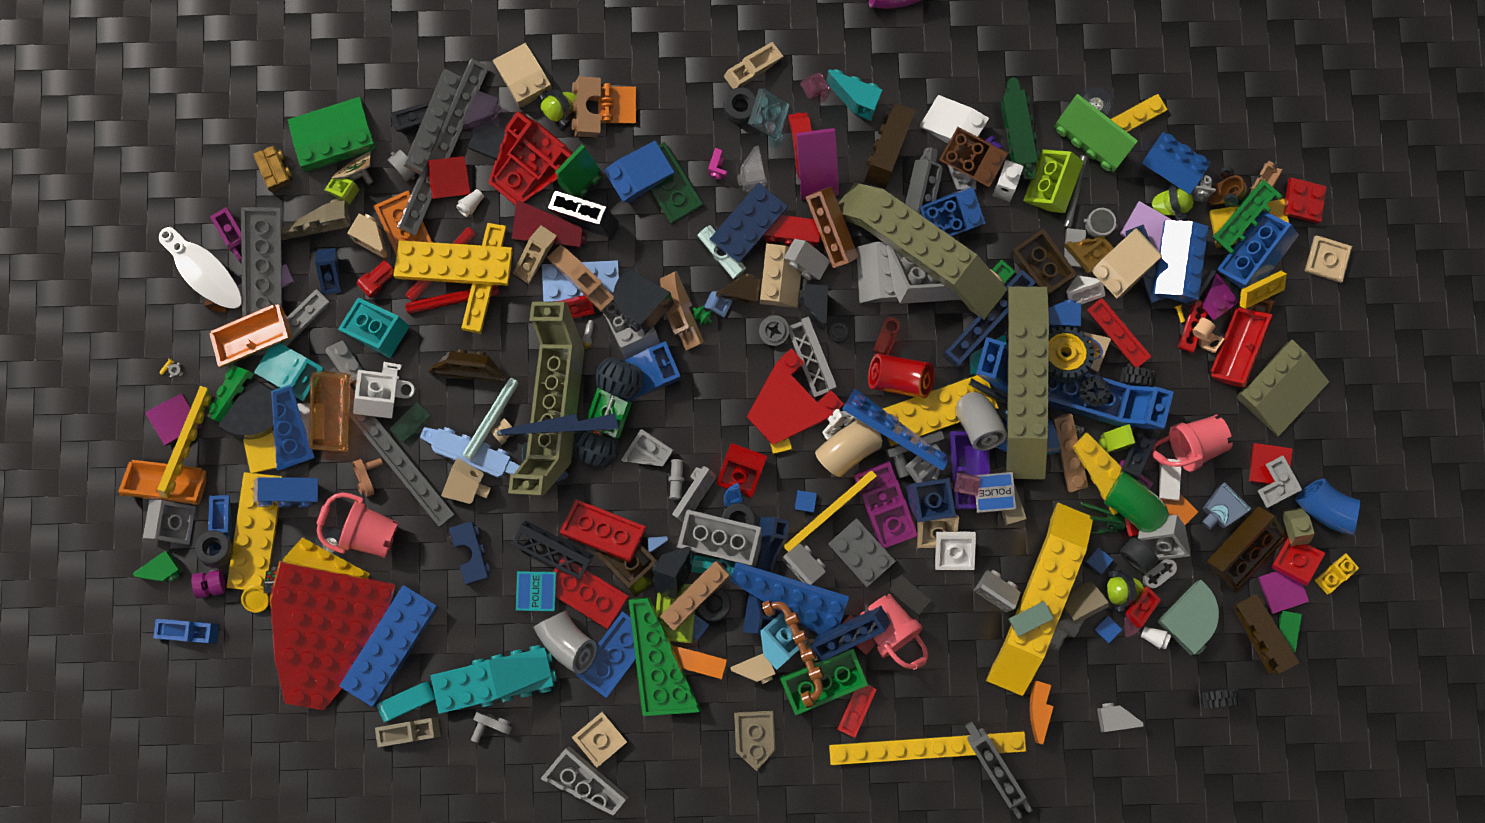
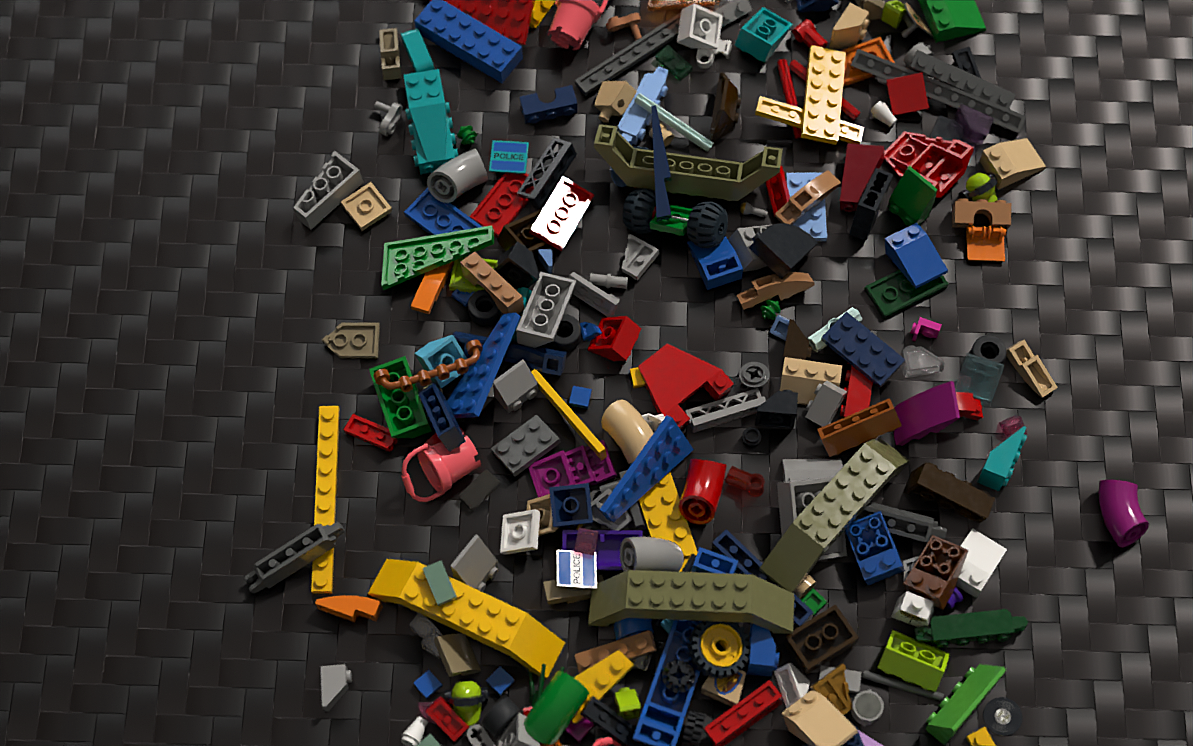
camera: 100 degrees right, 15 degrees down
tan slope [513,225,557,284] -> none
tan slope [730,654,775,684] -> none
none -> green wheel [457,125,477,145]

